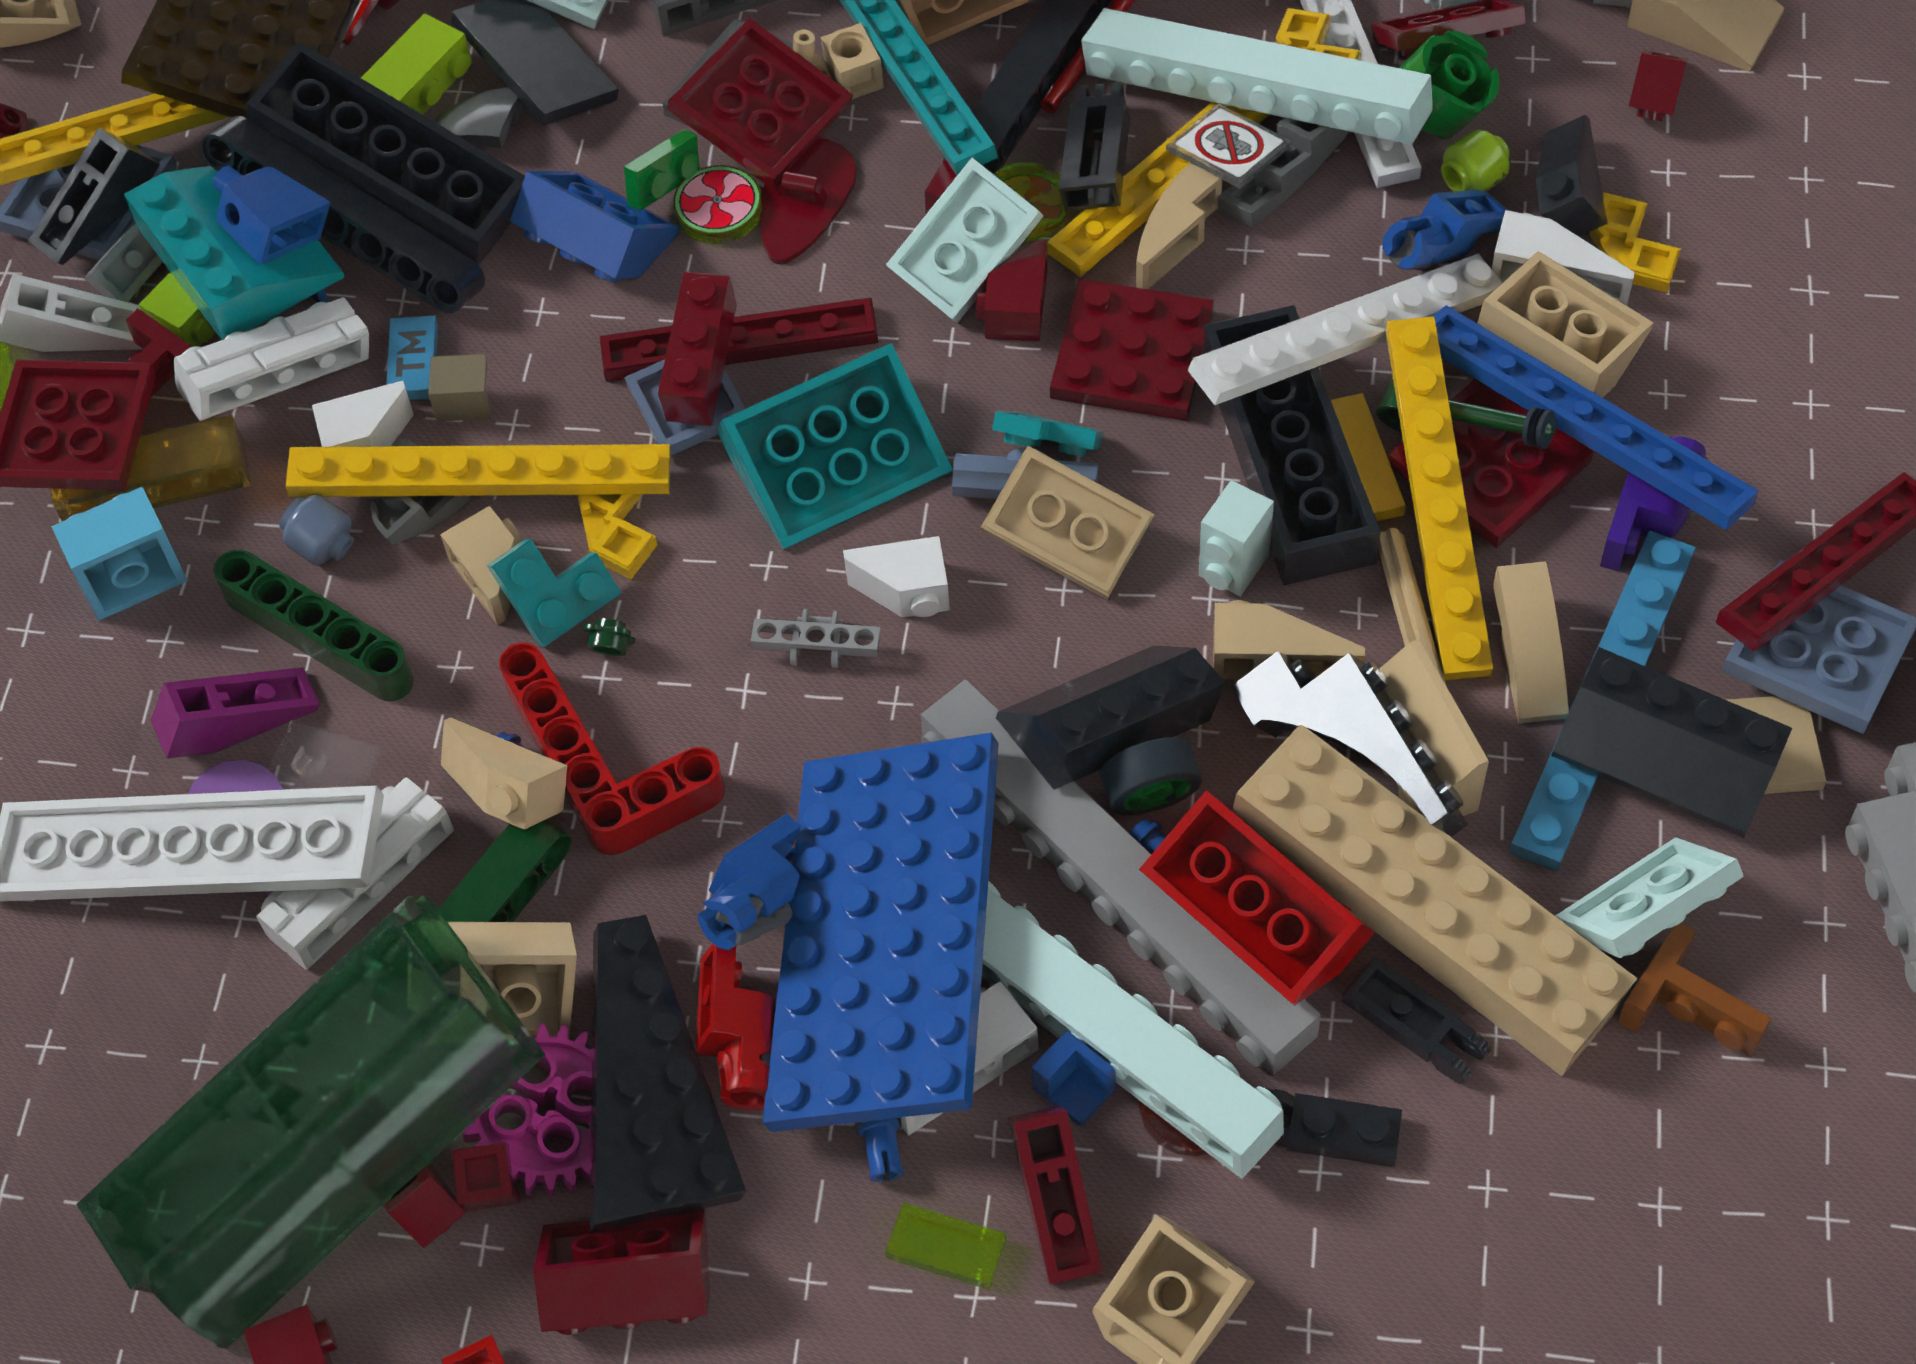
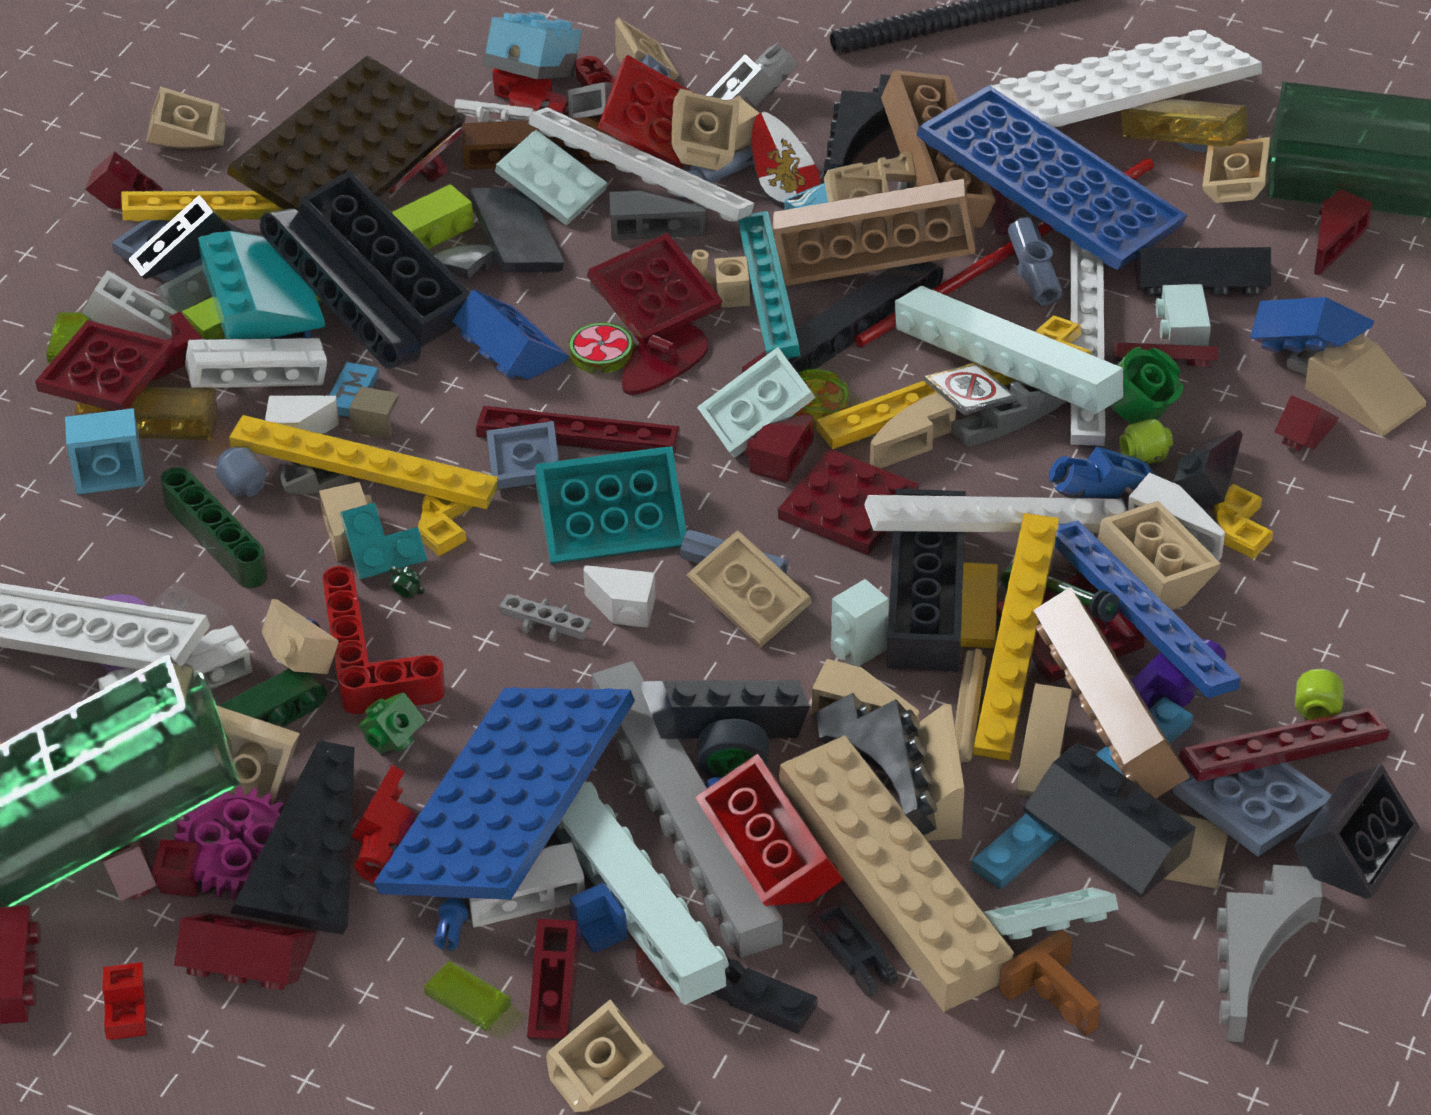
camera: 15 degrees right, 15 degrees down
magenta slope [151,667,320,759] -> none
blue torso [212,166,330,265] -> none
green plate [624,129,700,211] -> none
dark red brick [658,271,737,426] -> none
blue plate [698,814,801,951] -> none
teal plate [992,411,1104,457] -> none
black hinge [1059,82,1130,211] -> none
none -> green brick [358,692,426,754]
none -> brick [1033,587,1190,798]
none -> lime head [1295,669,1344,720]

